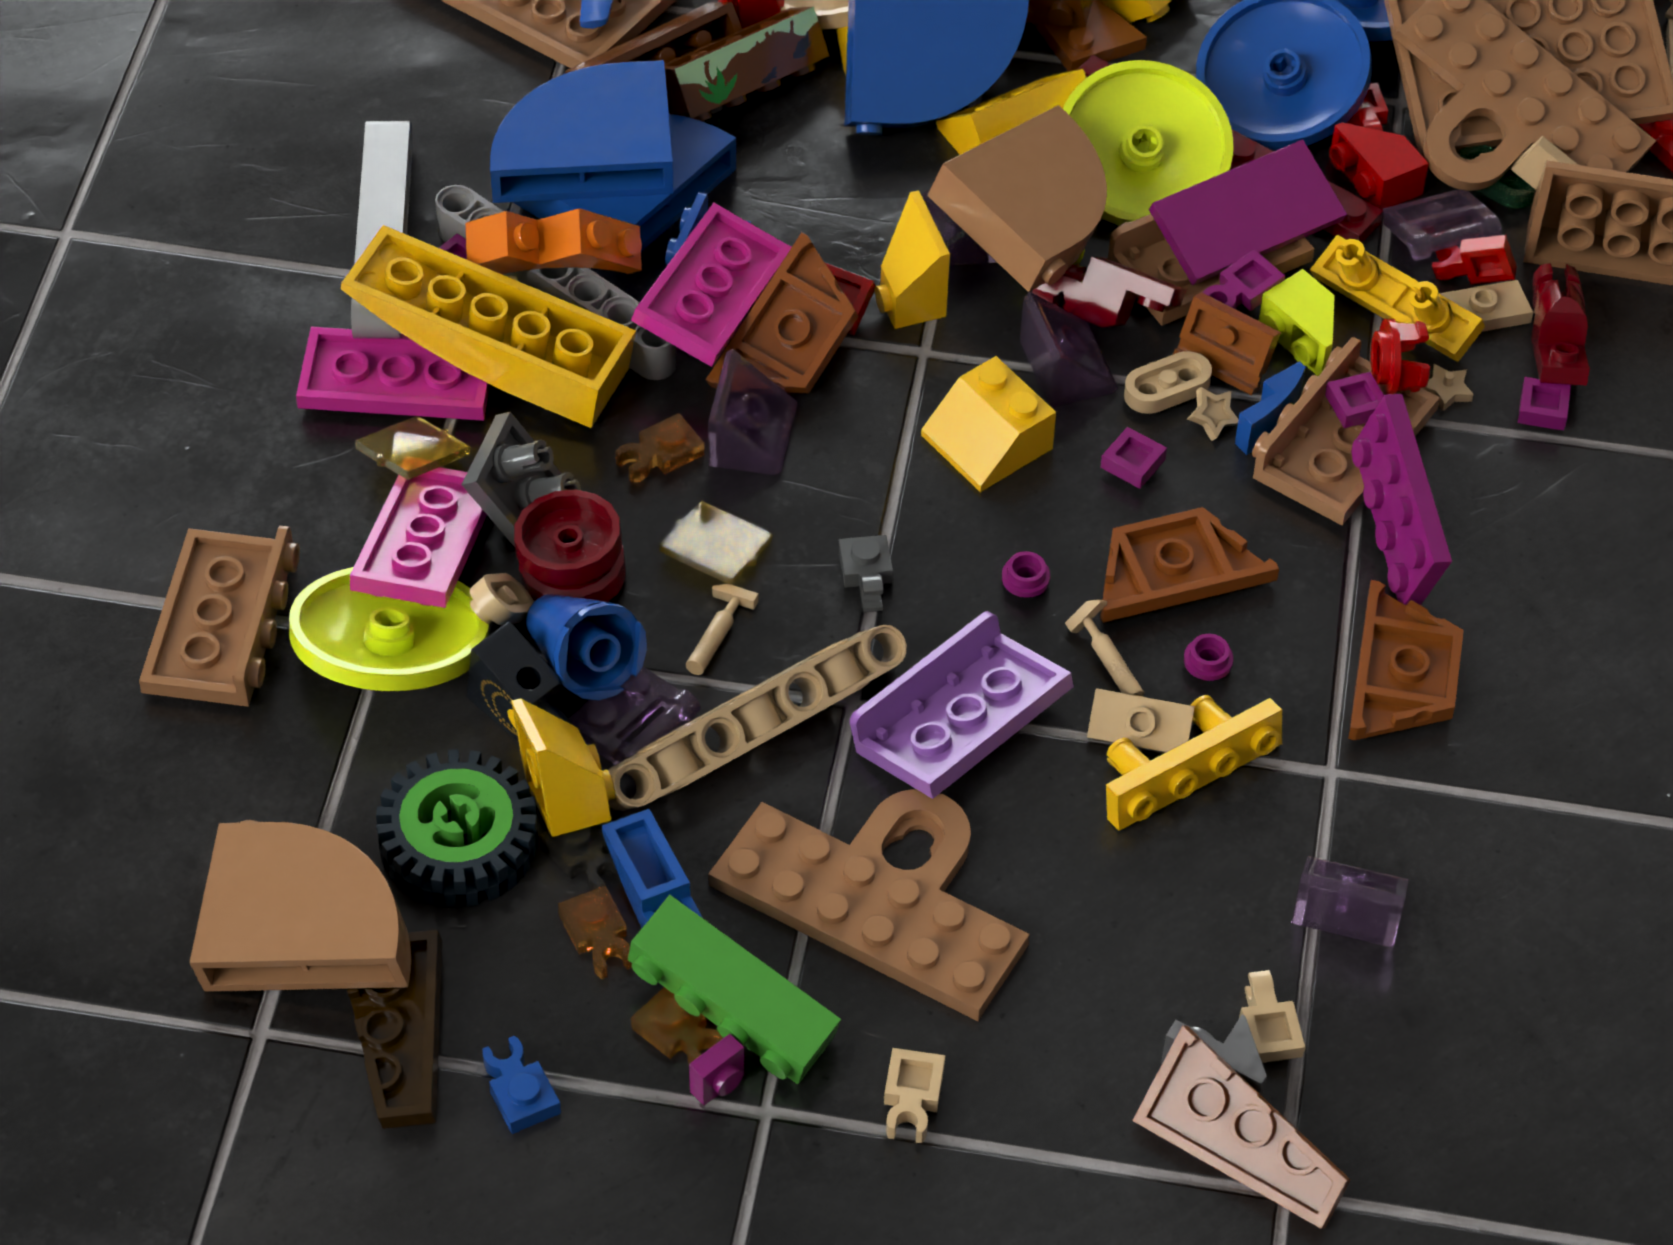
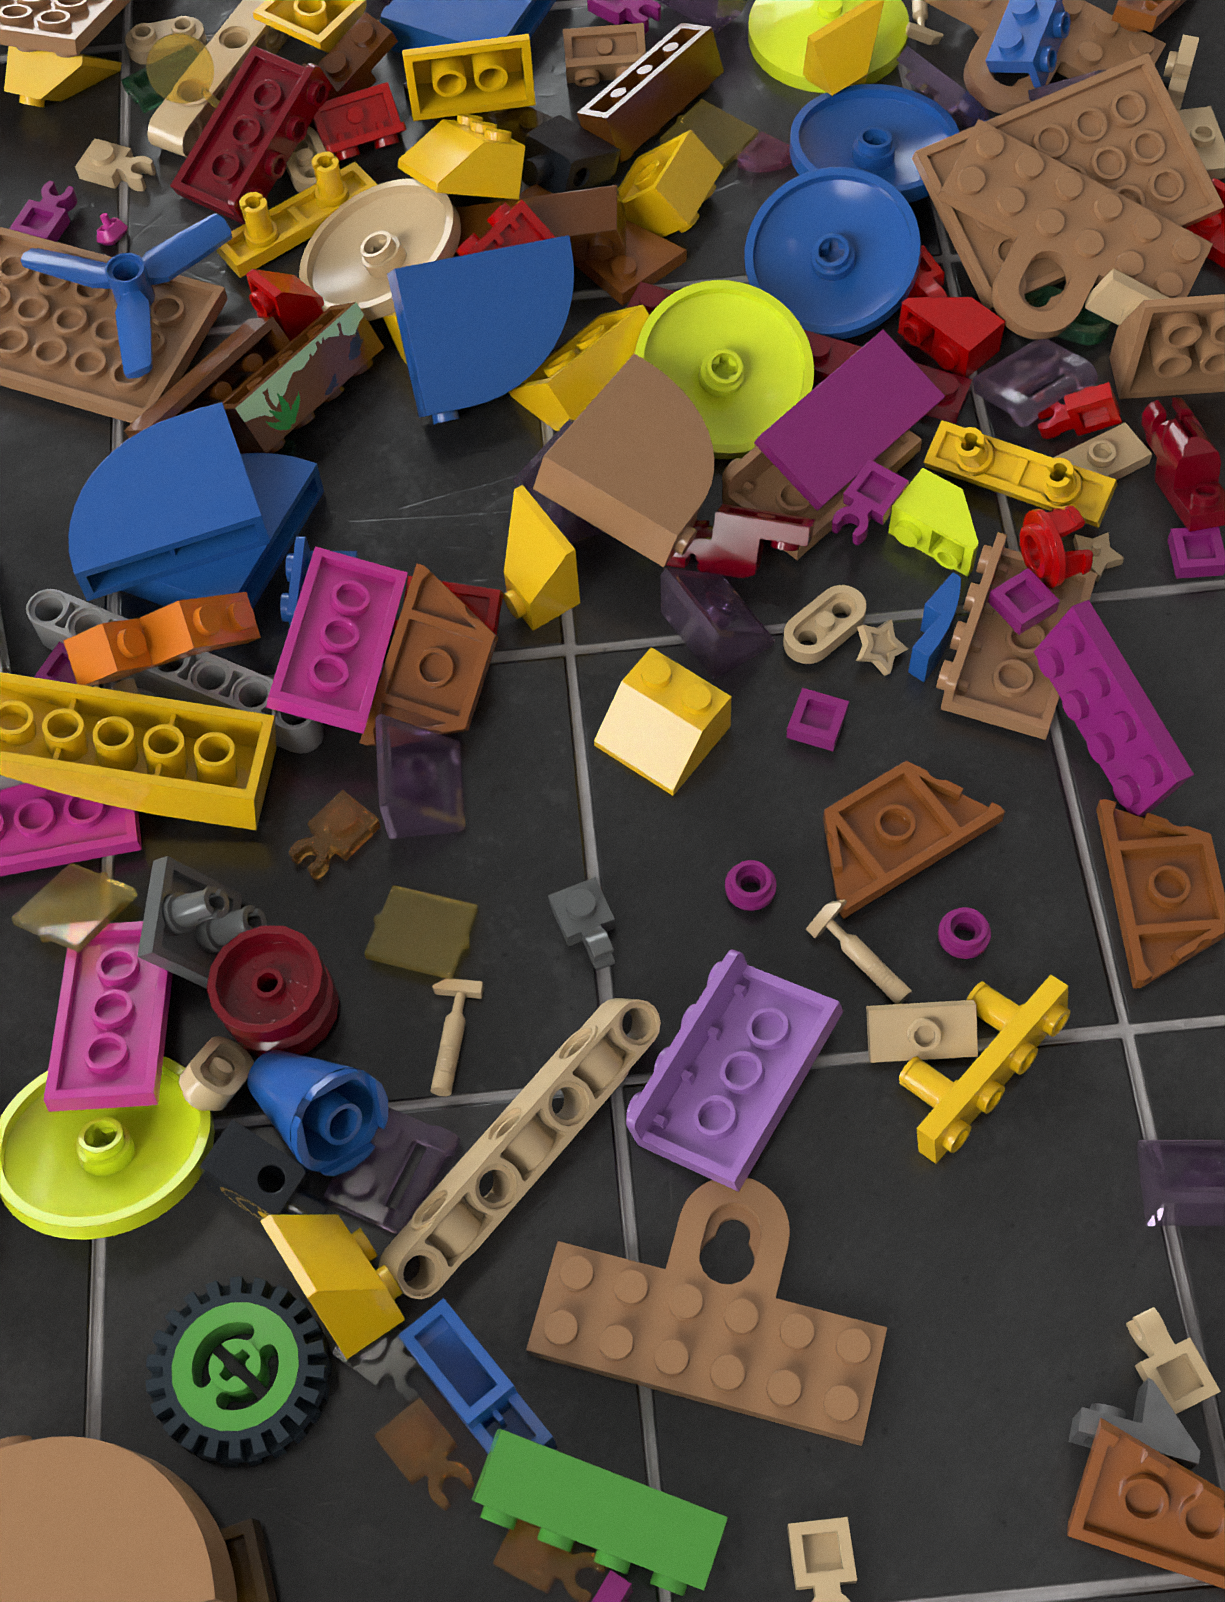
camera: 10 degrees left, 10 degrees up
dark orange plate [1173,292,1281,395] -> none

